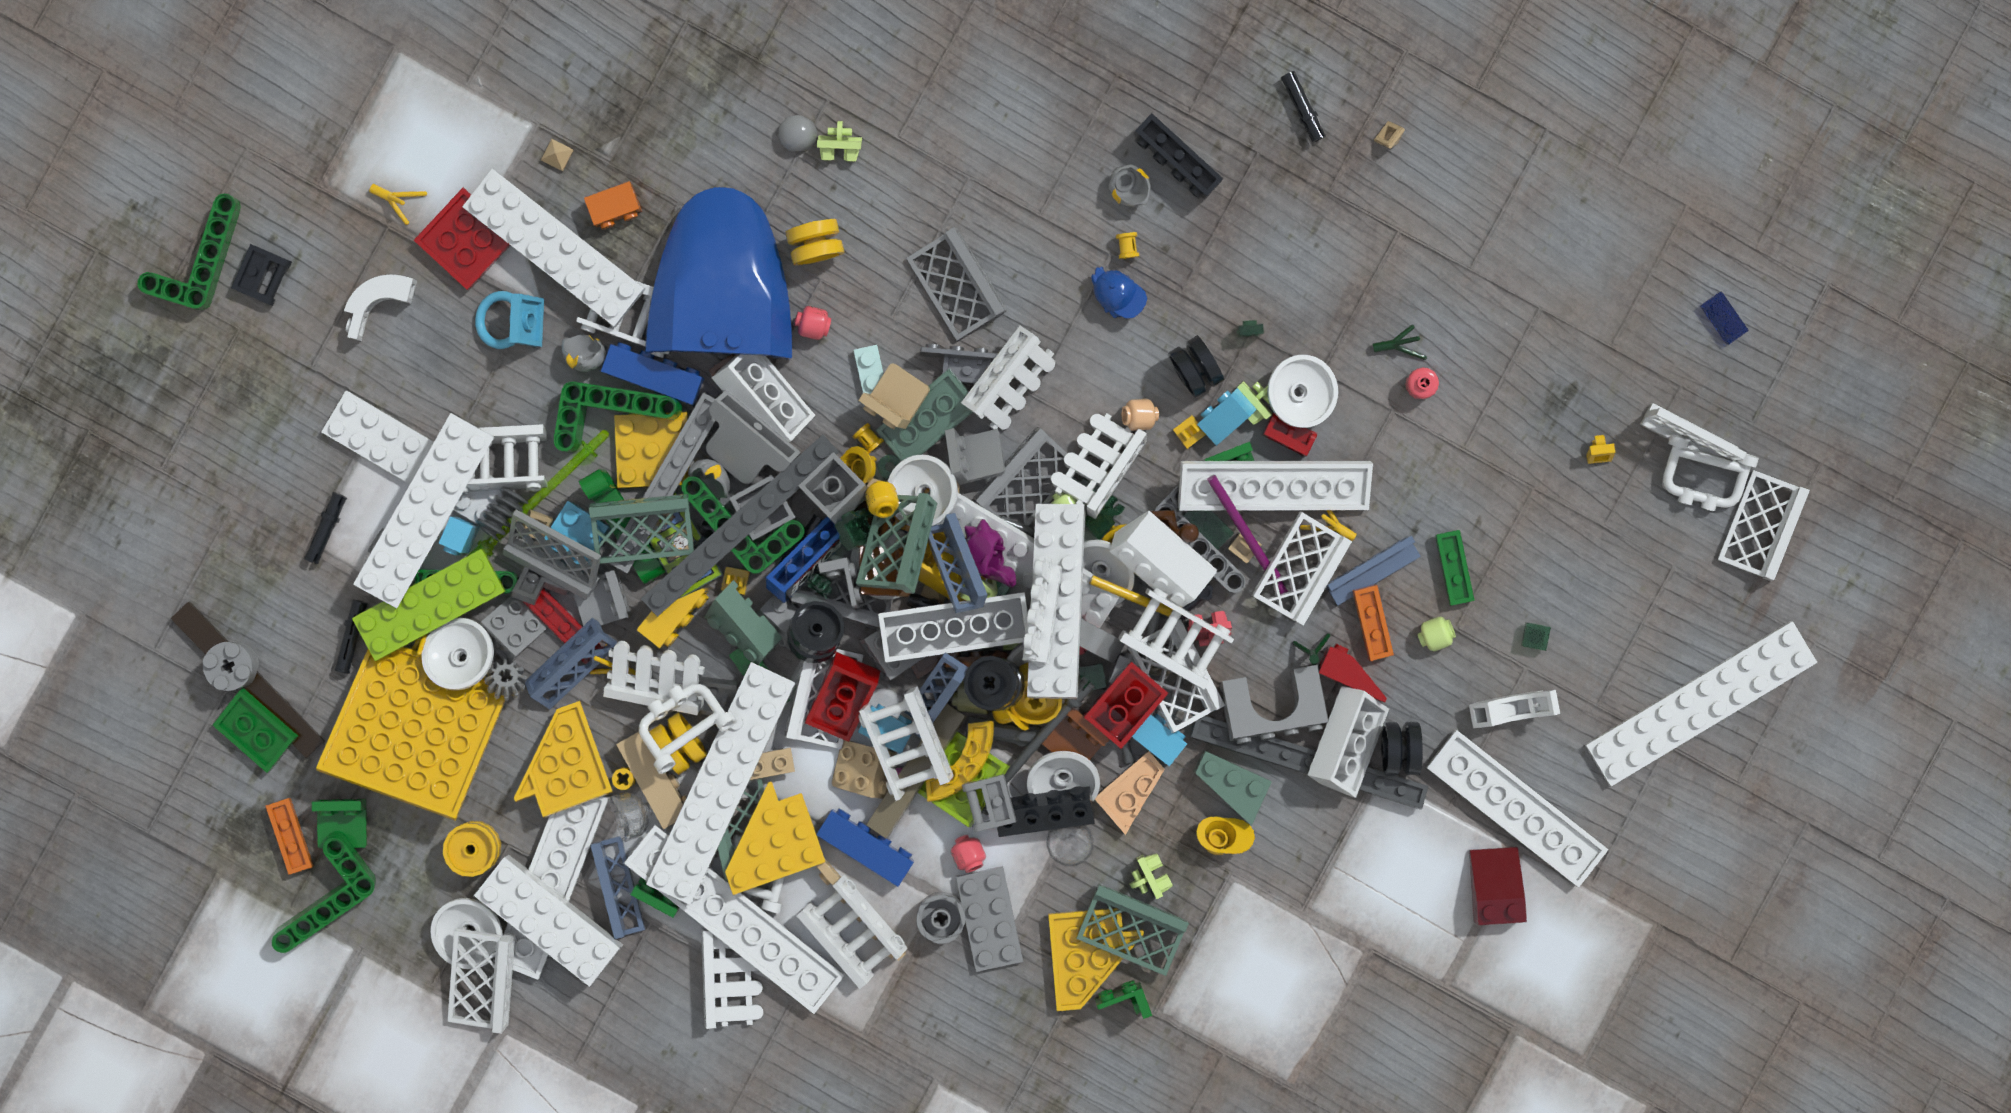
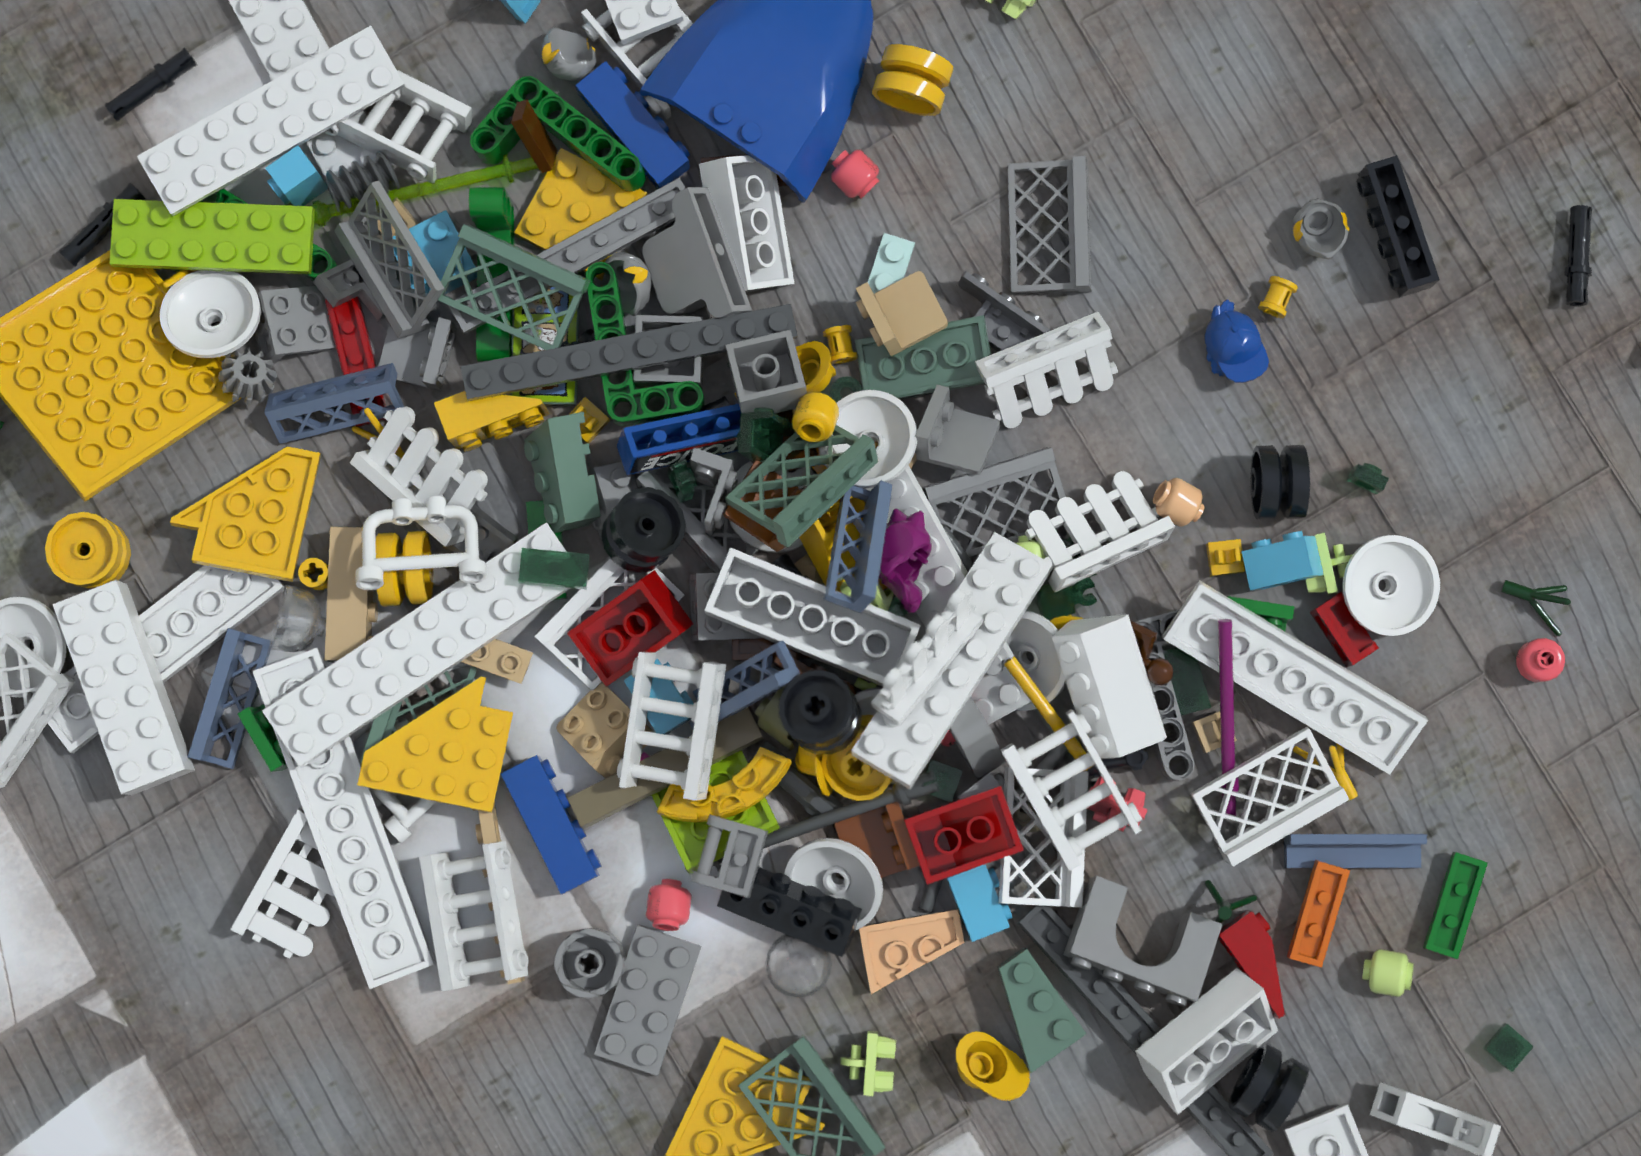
camera: 30 degrees right, 5 degrees down
none -> reddish brown tile [511,100,558,173]
none -> clear green plate [518,548,590,590]

